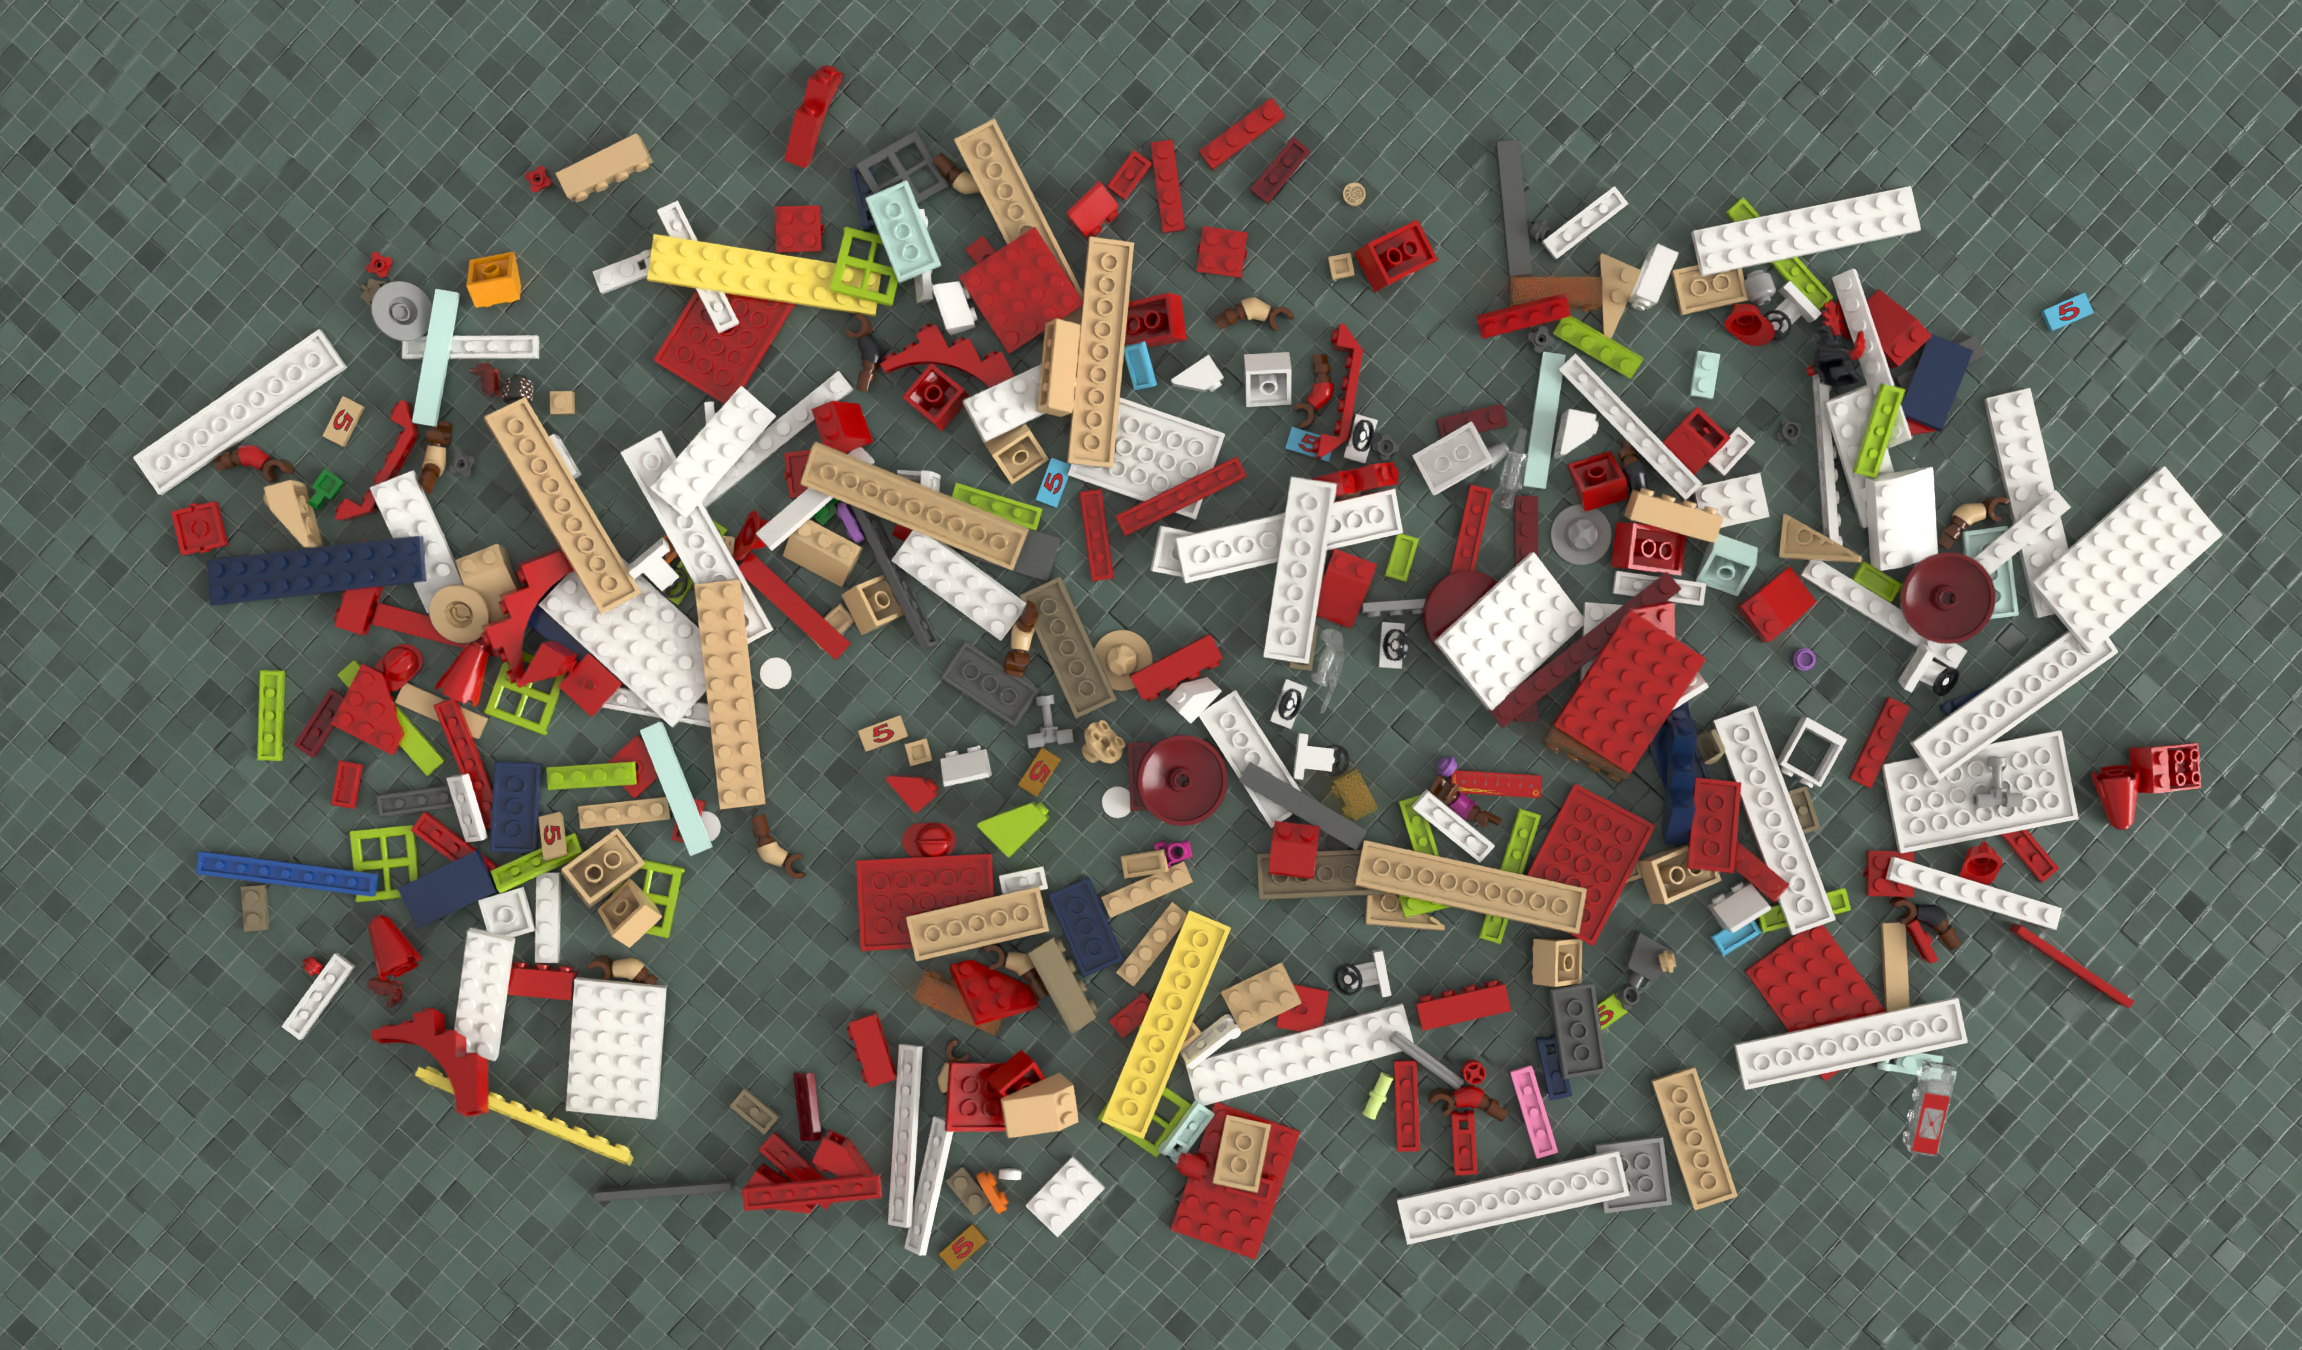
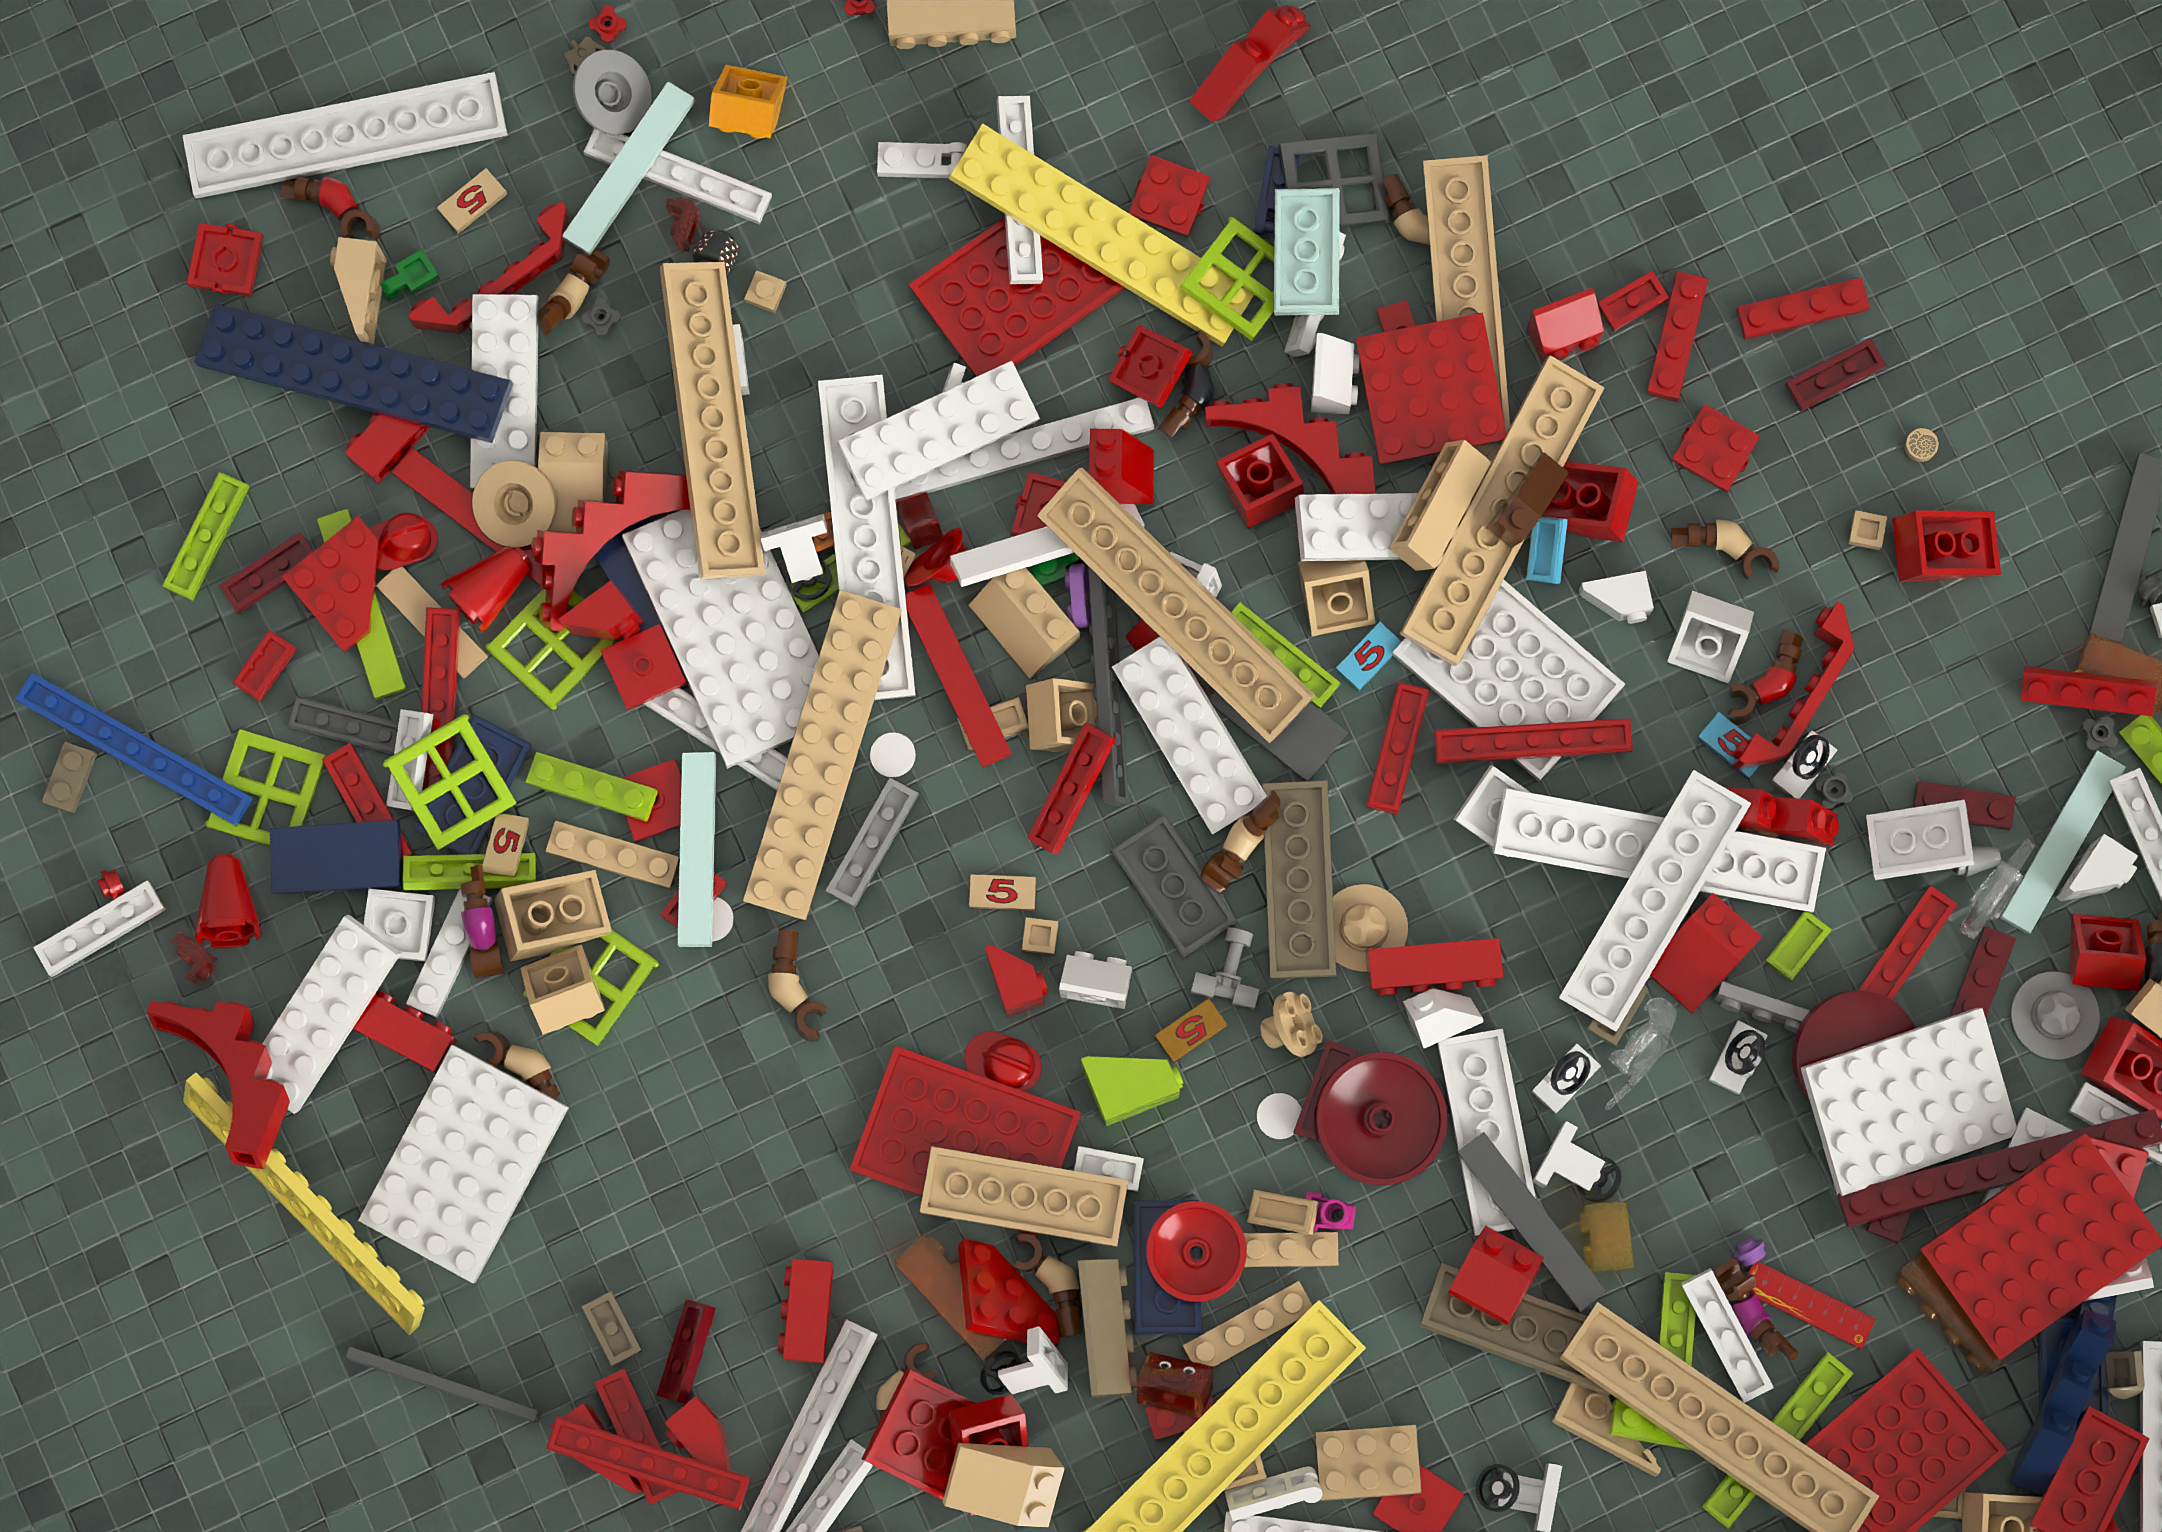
camera: 20 degrees right, 10 degrees down
none -> lime window [383,714,517,850]
none -> piece [461,865,505,979]
none -> light grey plate [826,778,919,908]
none -> clear red bracket [896,492,943,549]
none -> white piece [980,1326,1068,1395]
none -> red plate [1027,723,1116,855]
none -> red plate [1108,324,1193,409]
none -> clear red brick [1137,1352,1213,1418]
none -> red dish [1146,1201,1247,1302]
none -> reddish brown slope [1486,452,1569,548]

